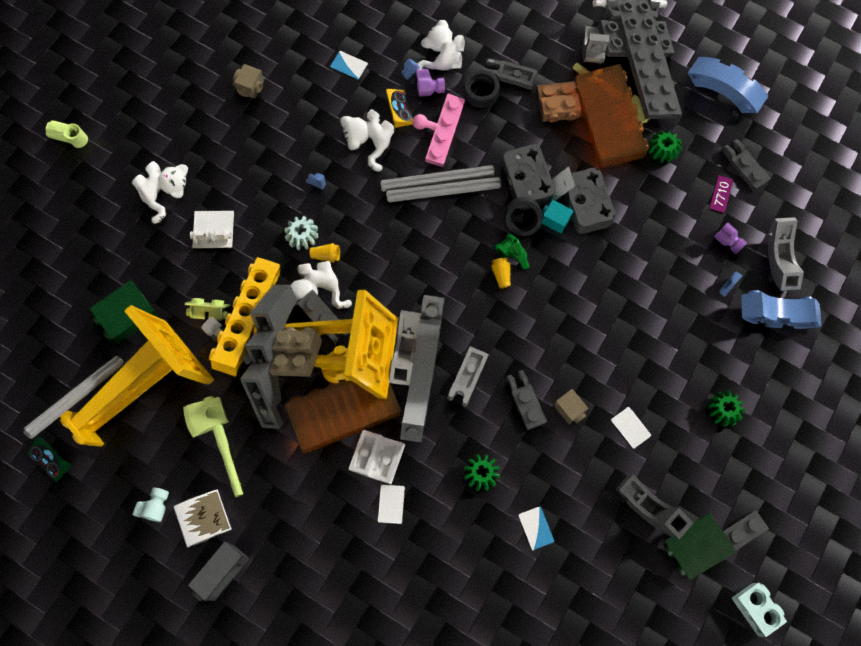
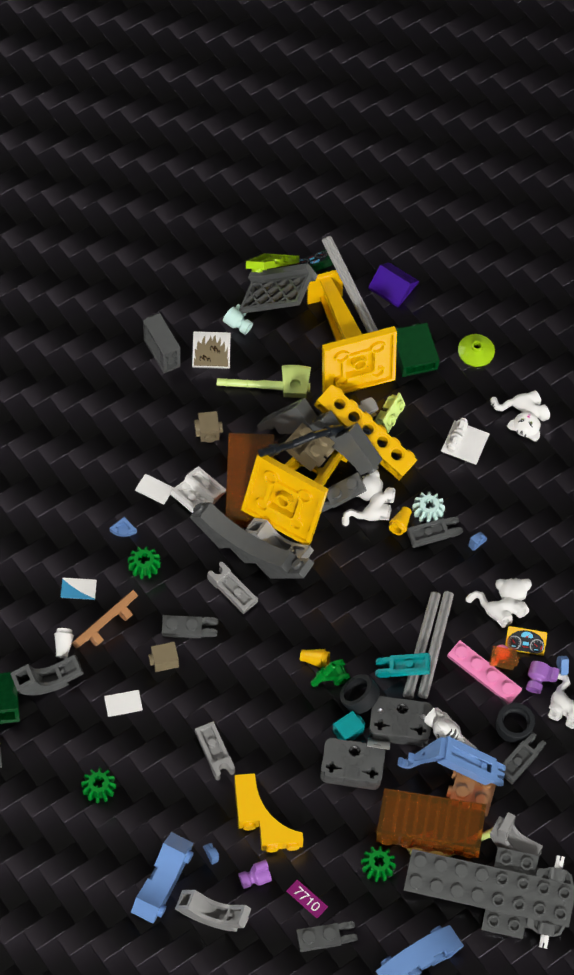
camera: 110 degrees right, 10 degrees down
none -> white cone [54,628,74,658]
none -> medium nougat hinge [72,590,138,649]
none -> medium blue tile [110,517,137,537]
none -> dark tan brick [194,411,223,443]
none -> light grey plate [195,721,235,780]
none -> yellow arch [234,773,303,852]
none -> dark grey fence [239,263,318,313]
none -> lime wing [246,253,299,272]
none -> black bar [258,424,345,457]
none -> dark purple slope [368,263,419,307]
none -> teal hinge [375,653,431,678]
none -> medium blue hinge [398,736,506,786]
none -> dark grey hinge [407,516,463,548]
none -> white animal [424,707,478,750]
none -> lime dish [458,334,495,367]
none -> clear orange bracket [489,646,519,670]

